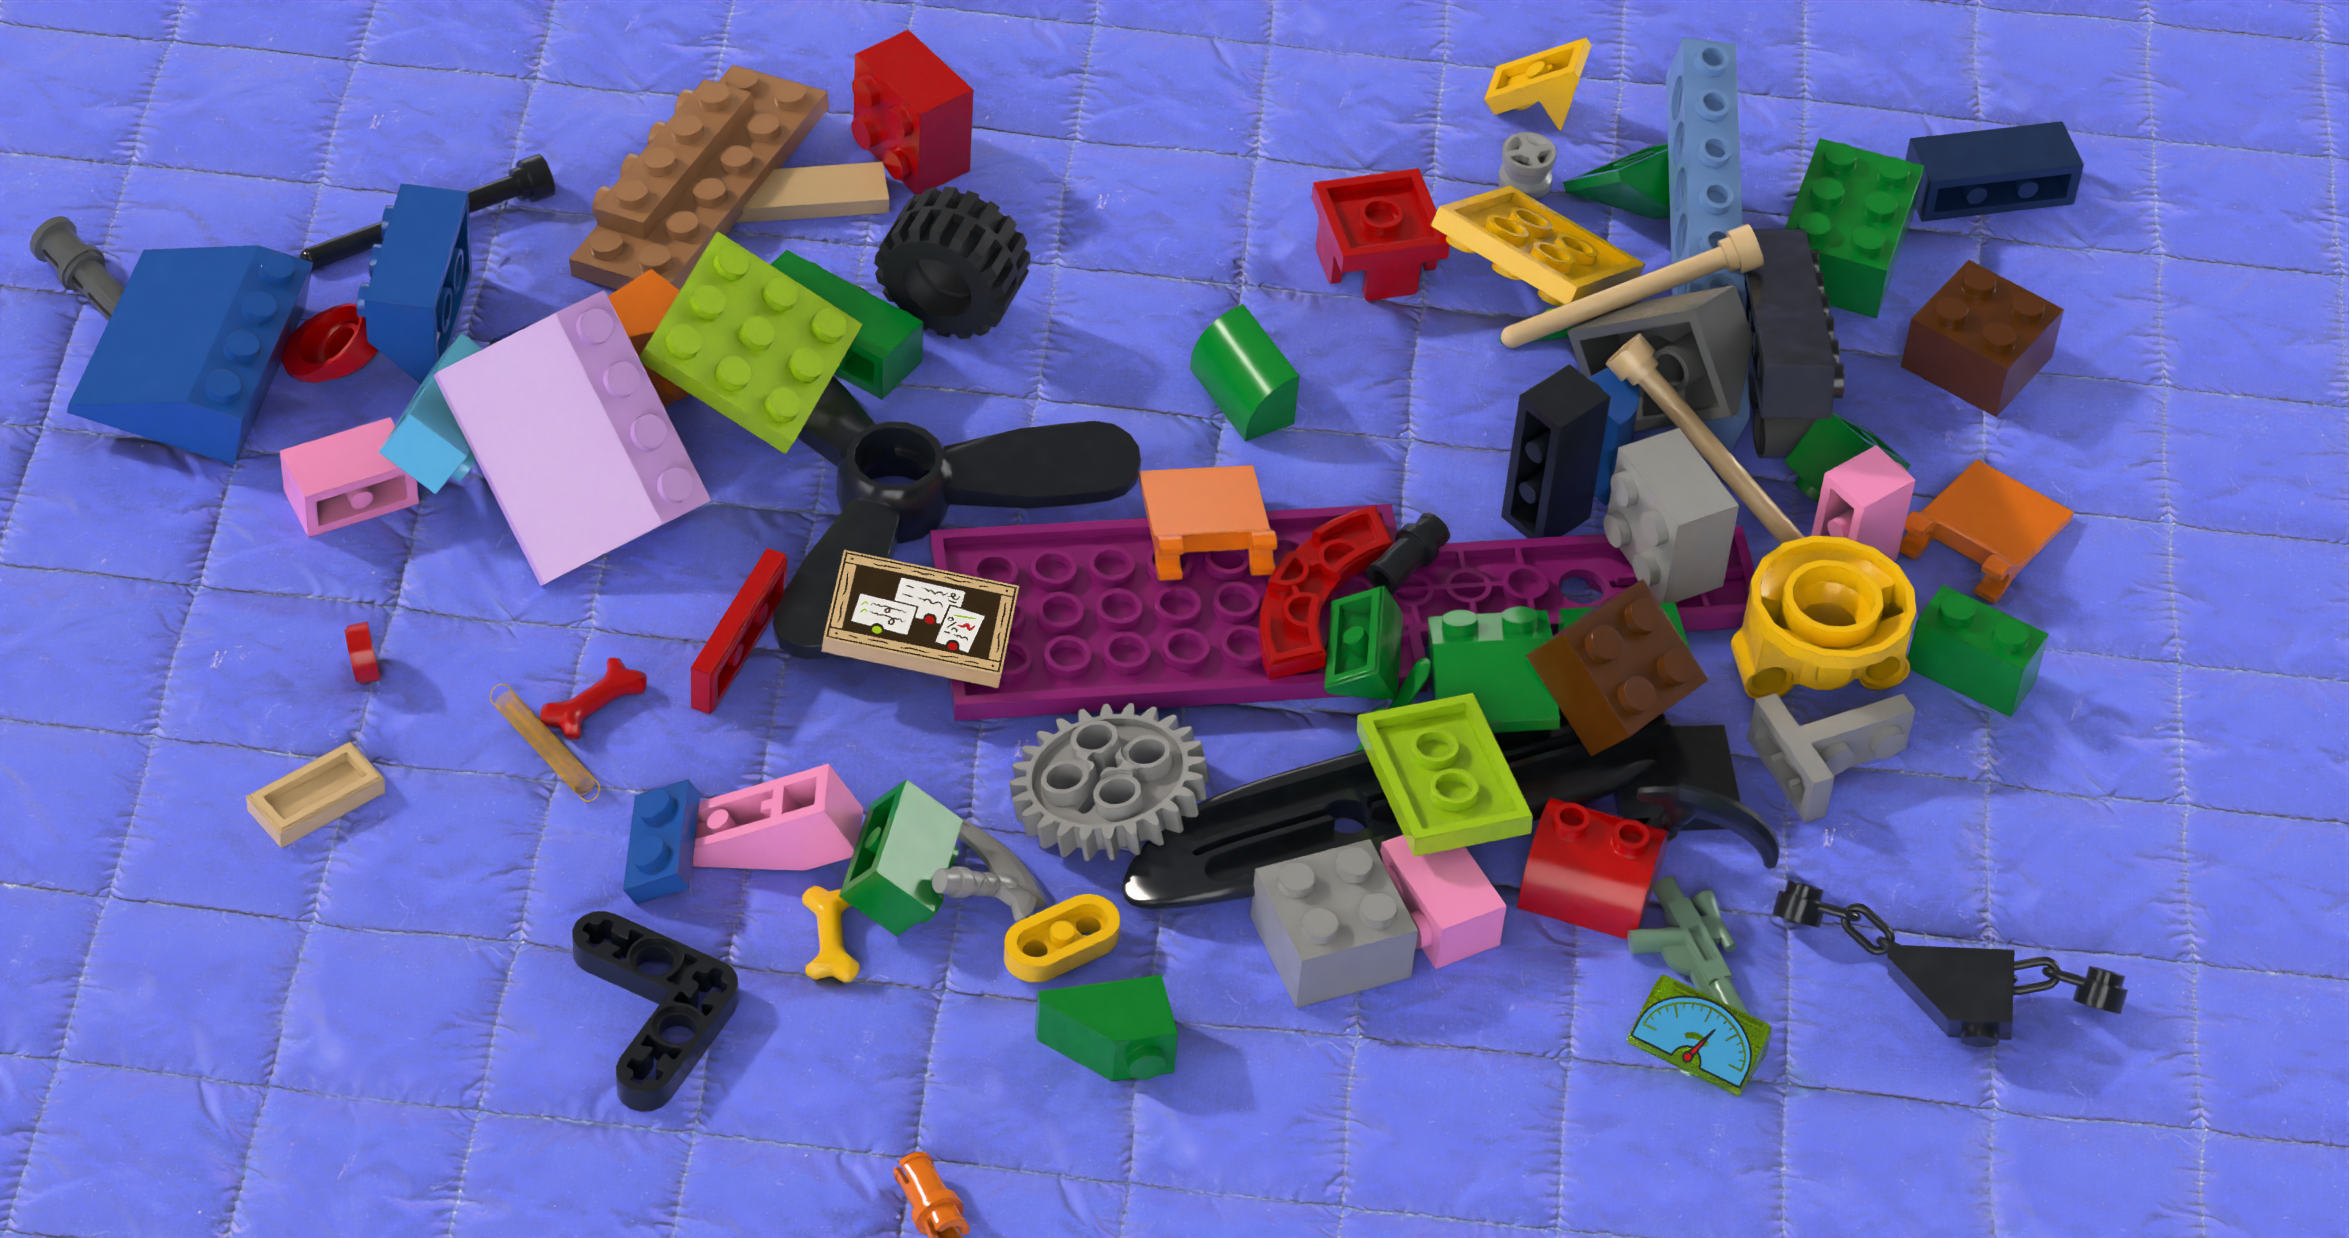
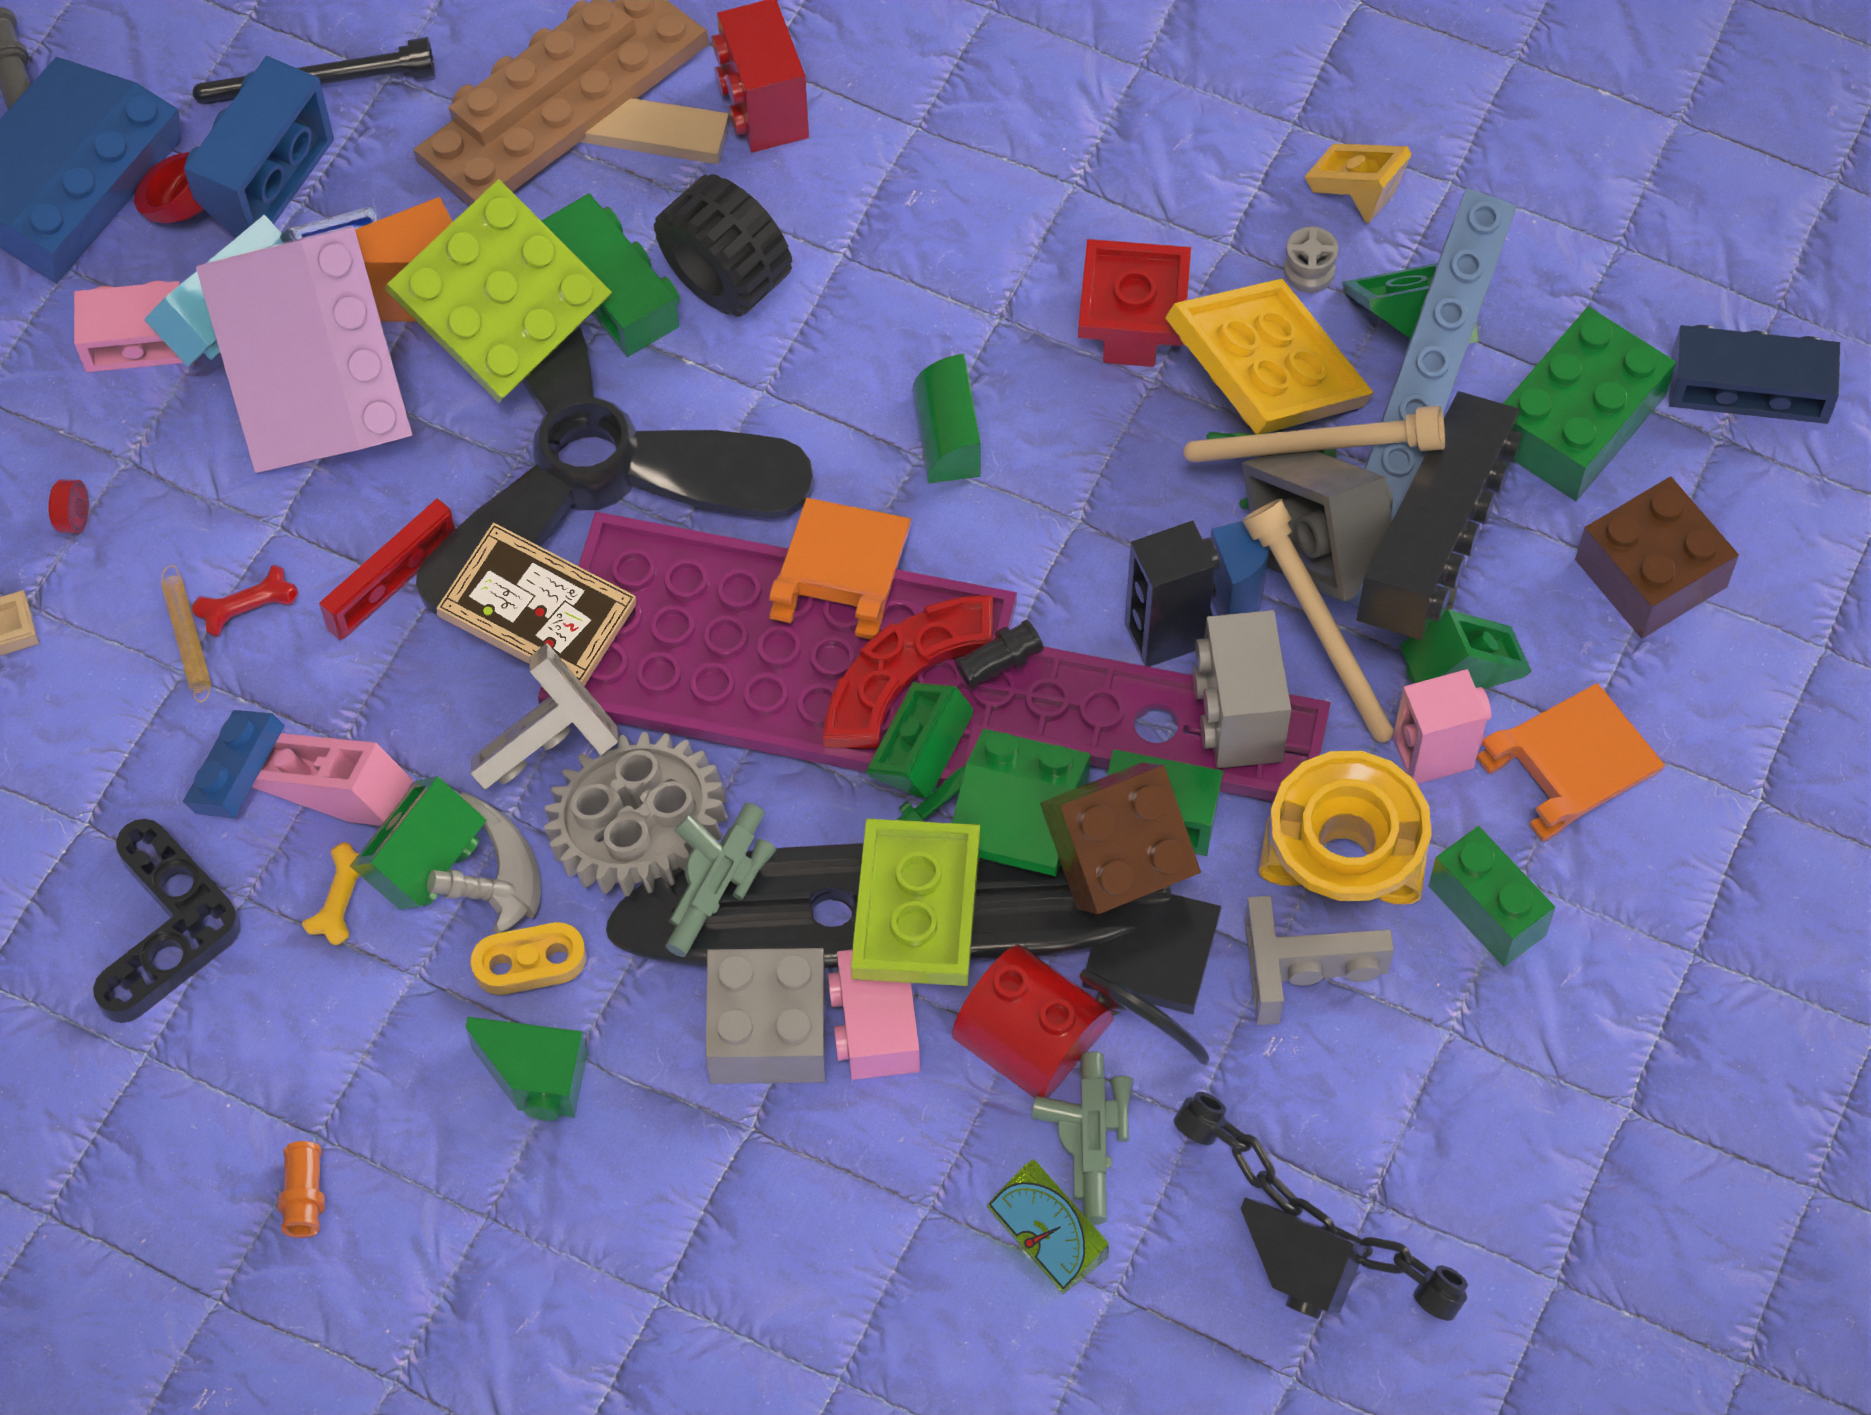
camera: 25 degrees right, 15 degrees up
none -> light grey bracket [470,643,619,790]
none -> sand green piece [665,803,776,957]

